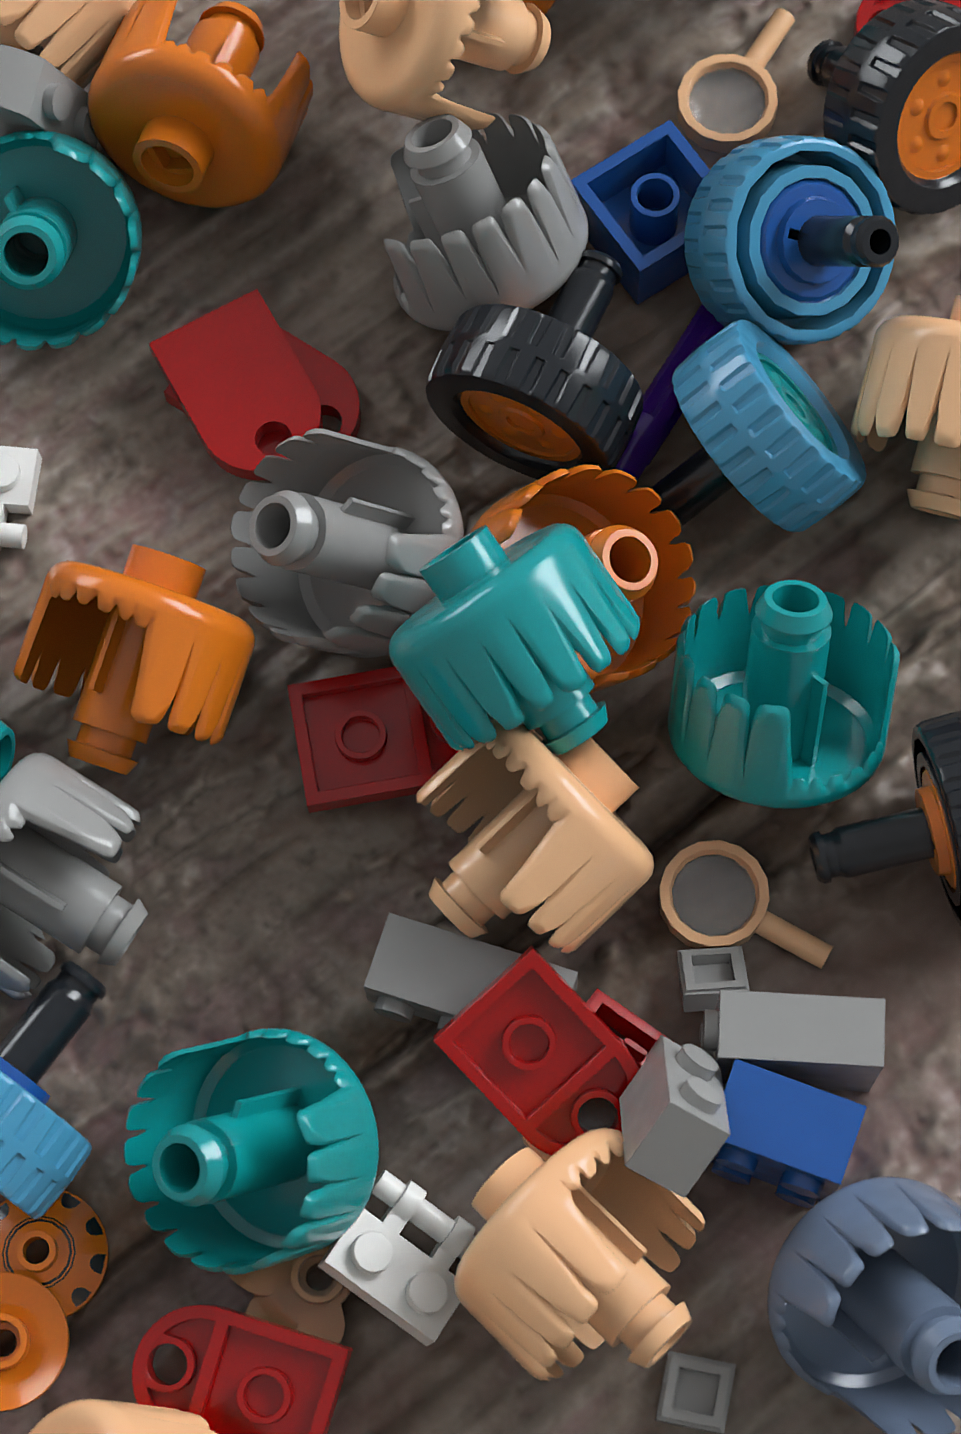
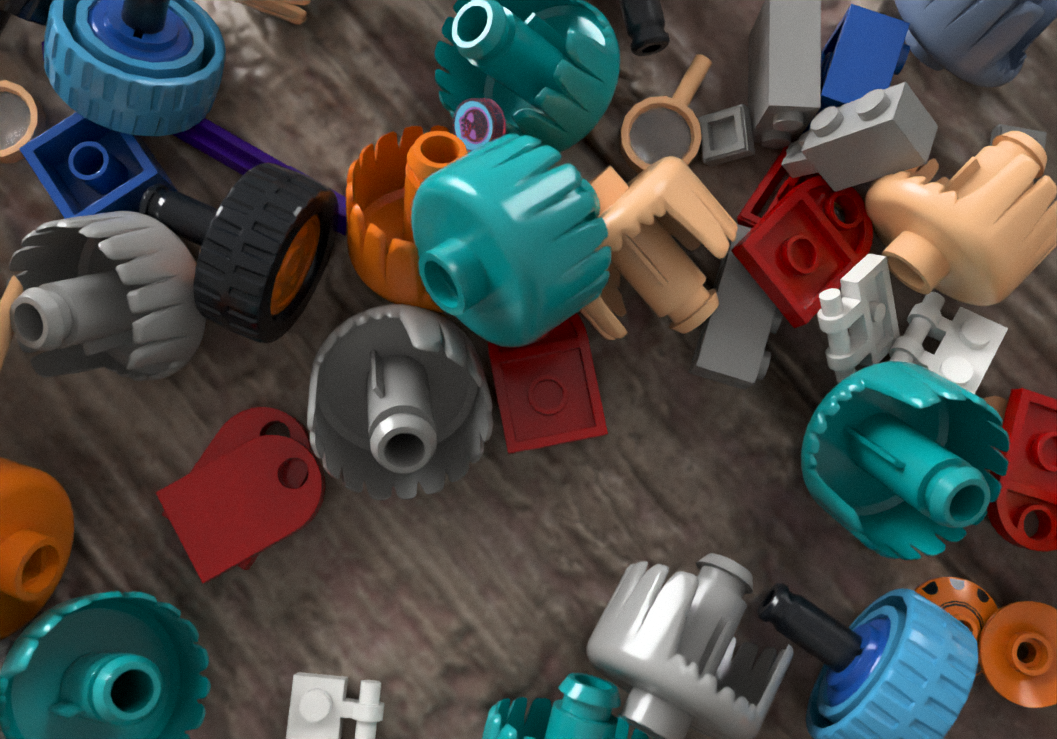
camera: 95 degrees left, 10 degrees up
orange piece [13,544,256,775] -> none
dark azure wheel [650,320,867,532] -> none
none -> clear pink tile [453,98,506,152]
none -> white plate [817,254,900,383]

